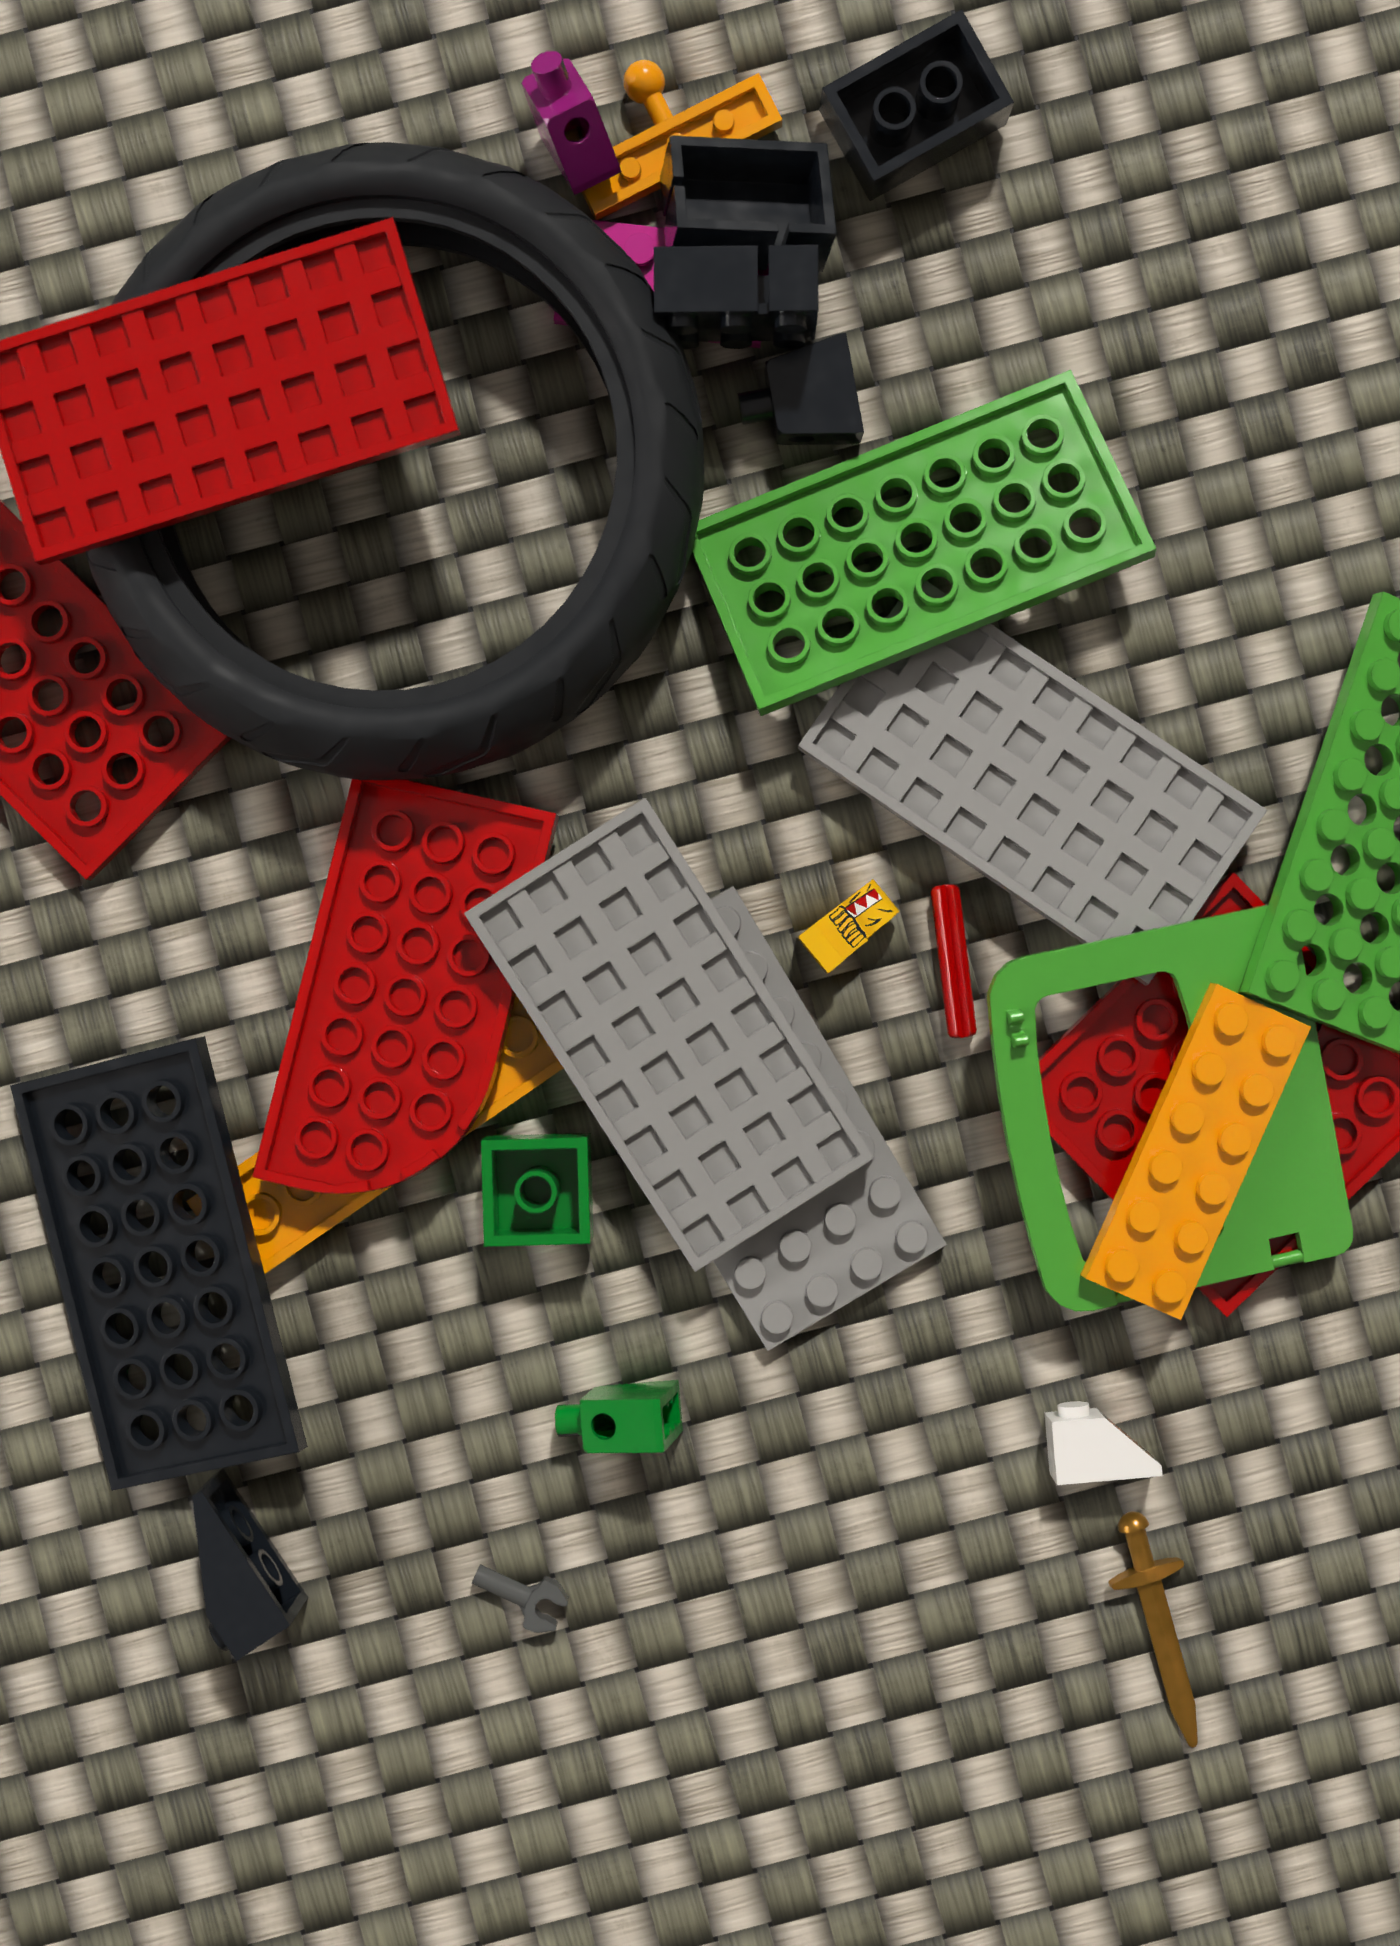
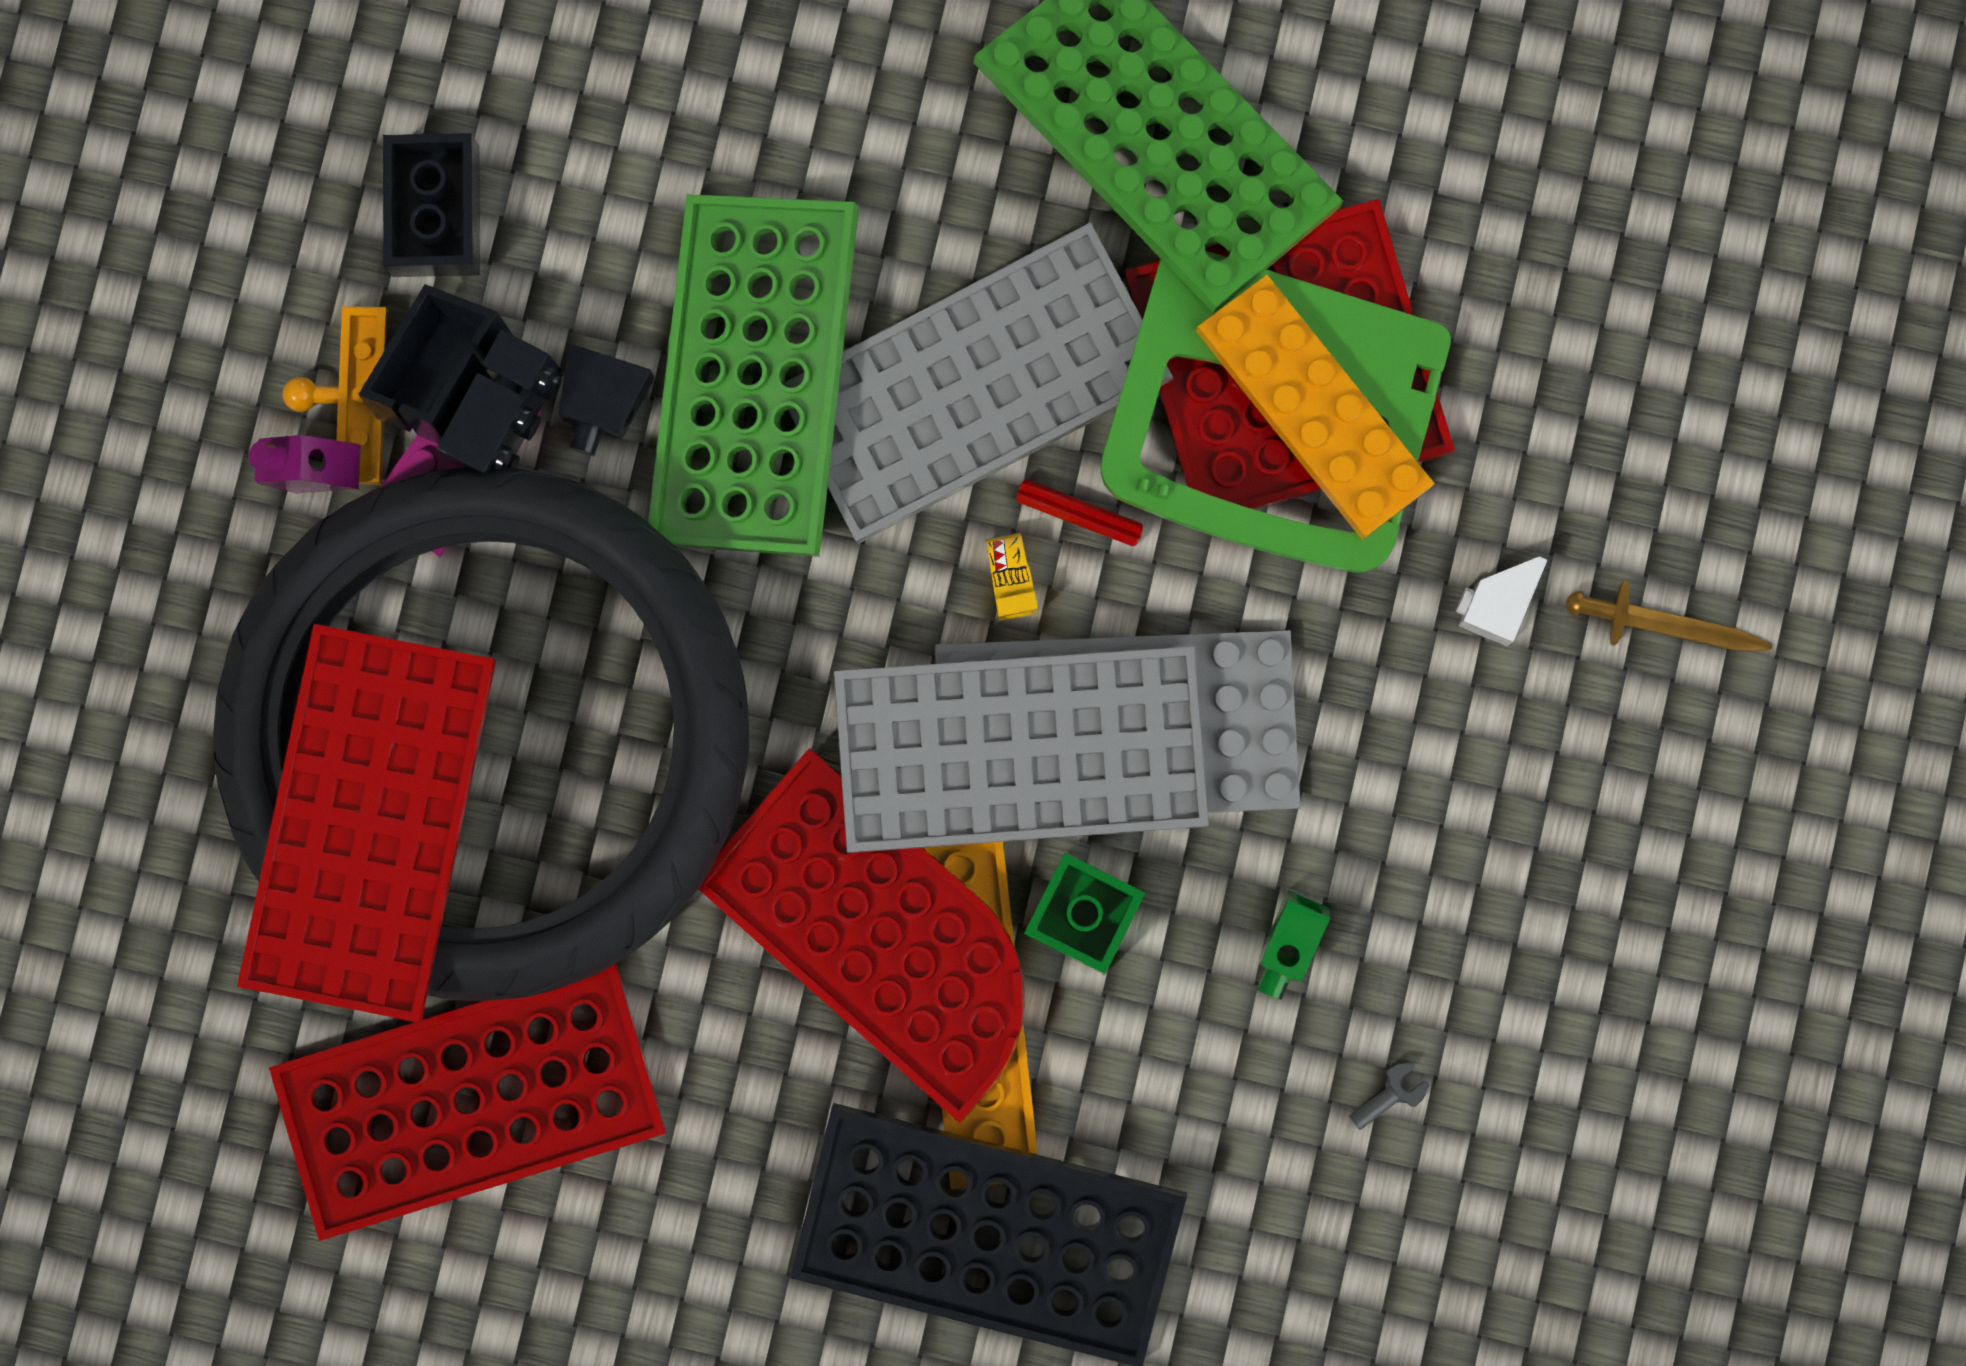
camera: 55 degrees left, 5 degrees down
black slope [192,1468,308,1661] -> none

